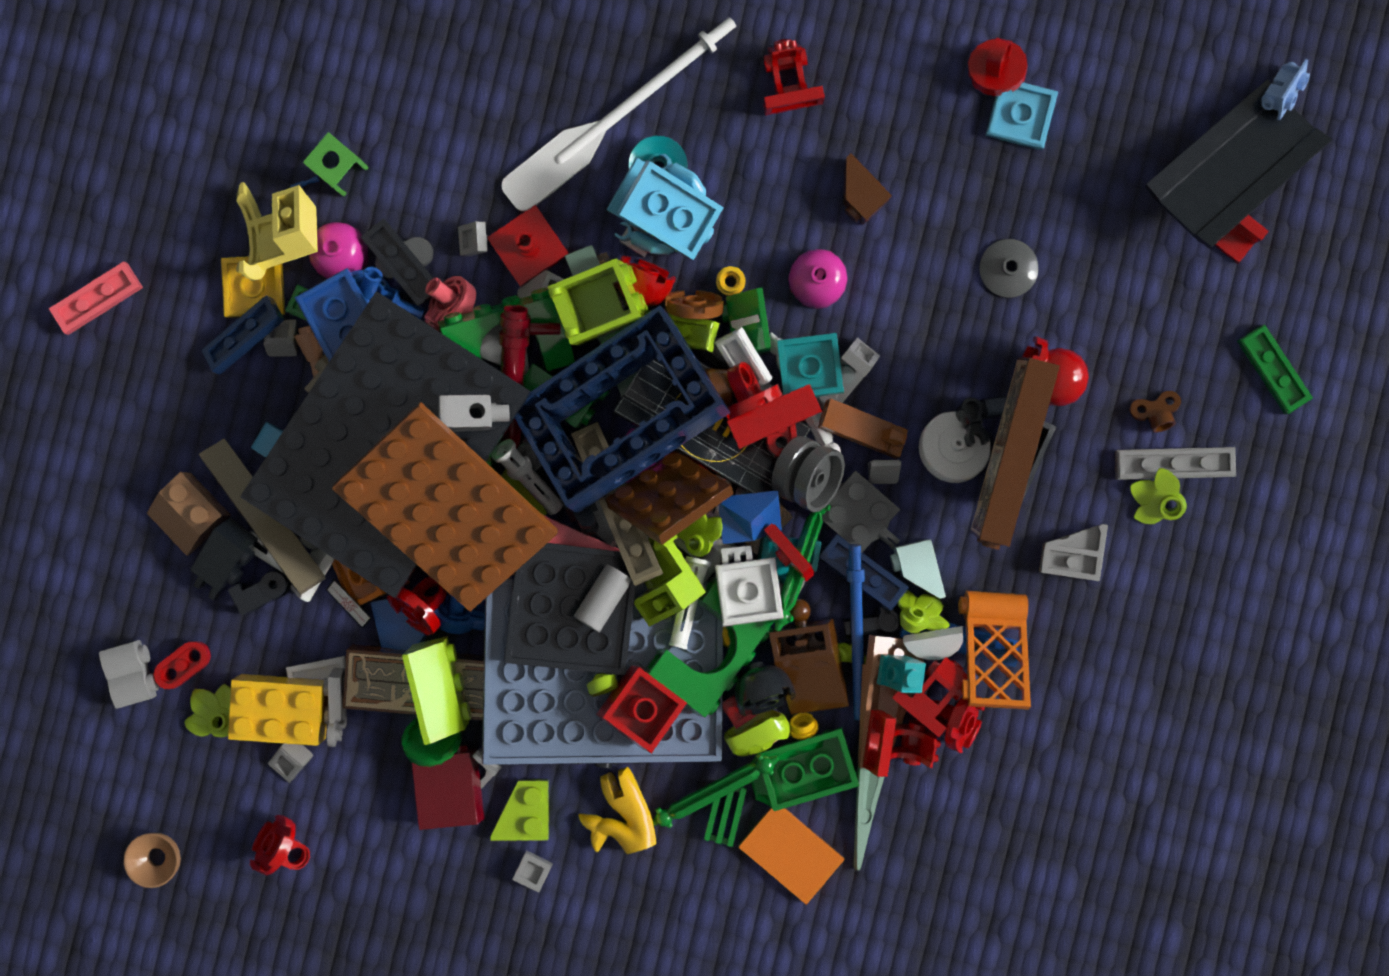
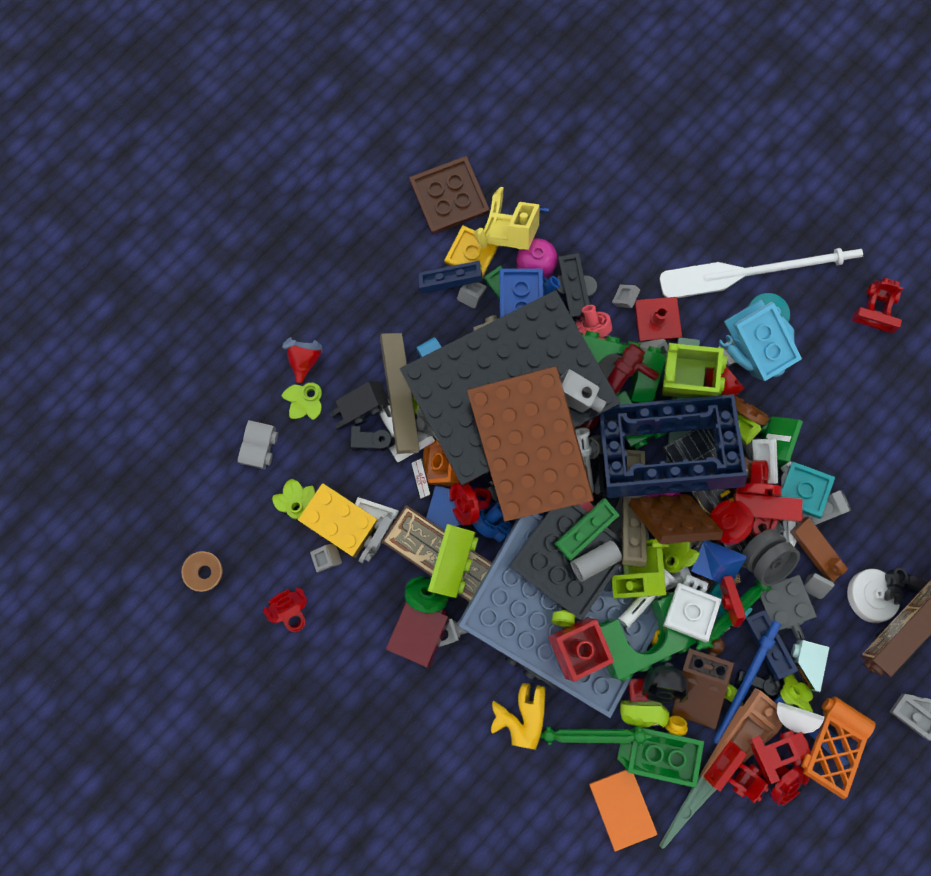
camera: 30 degrees right, 10 degrees down
coral plate [49,261,143,335] -> none
medium nougat slope [147,472,231,556] -> none
red plate [154,641,211,689] -> none
nougat cone [294,326,323,377] -> none
bright green piece [303,132,369,197] -> none
lime wing [491,779,549,841] -> none
light grey plate [512,850,553,892] -> none
green tile [704,787,747,847] -> none
yellow plate [716,266,745,296] -> none
dark pink cylinder [788,249,848,309] -> none
reddish brown slope [843,153,892,225] -> none
teal brick [877,654,926,693] -> none
none -> lime plate [281,383,322,420]
none -> red hat [282,337,323,383]
none -> reddish brown plate [409,156,490,235]
none -> green tile [554,498,619,561]
none -> red tile [710,500,754,545]

